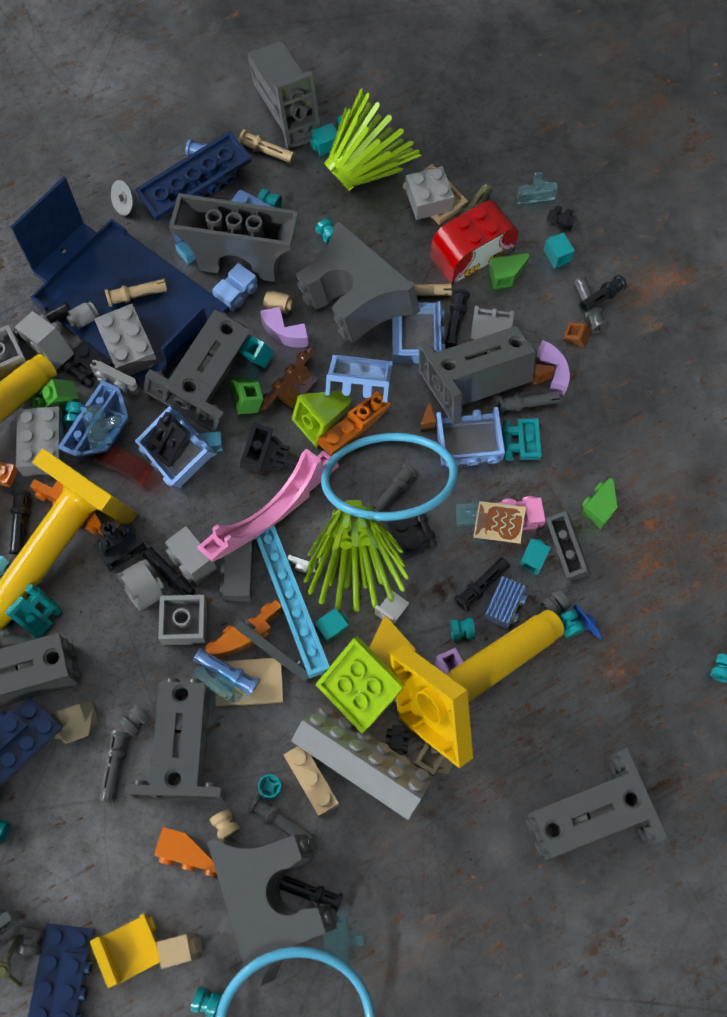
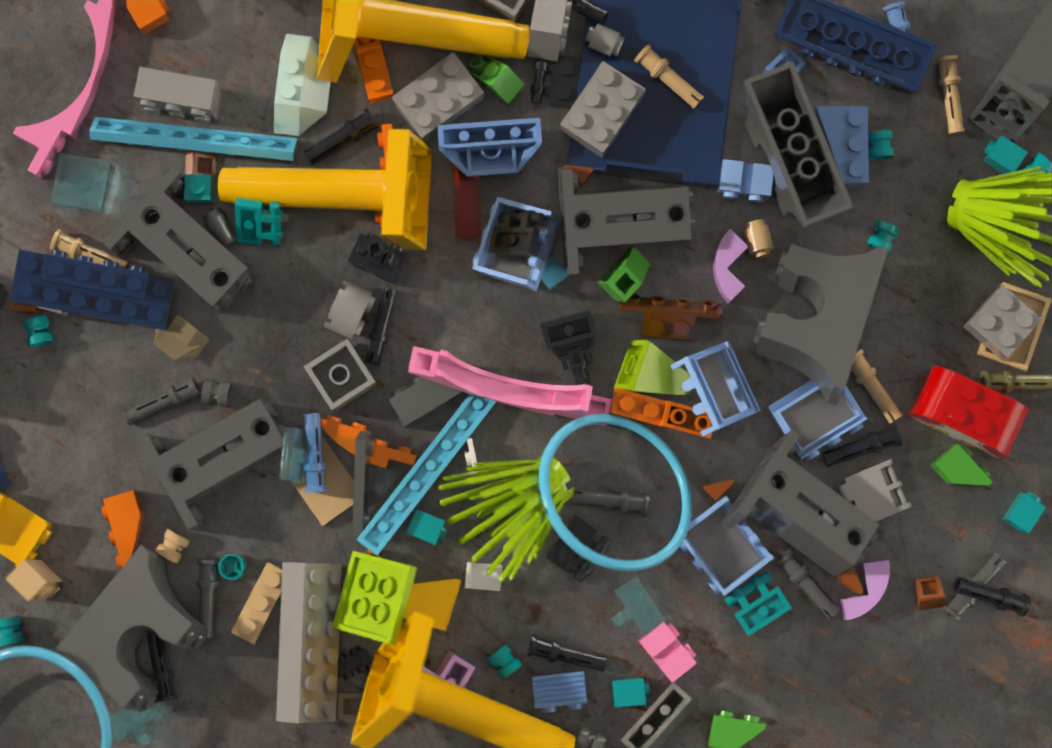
camera: 60 degrees right, 15 degrees up
teal wheel [62,401,85,428] -> none
clear light blue plate [80,403,122,449] -> none
light grey plate [90,360,139,396] -> none
light grey brick [165,526,218,586] -> none
teal brick [239,335,275,369] -> none
sticker [474,501,526,543] -> none

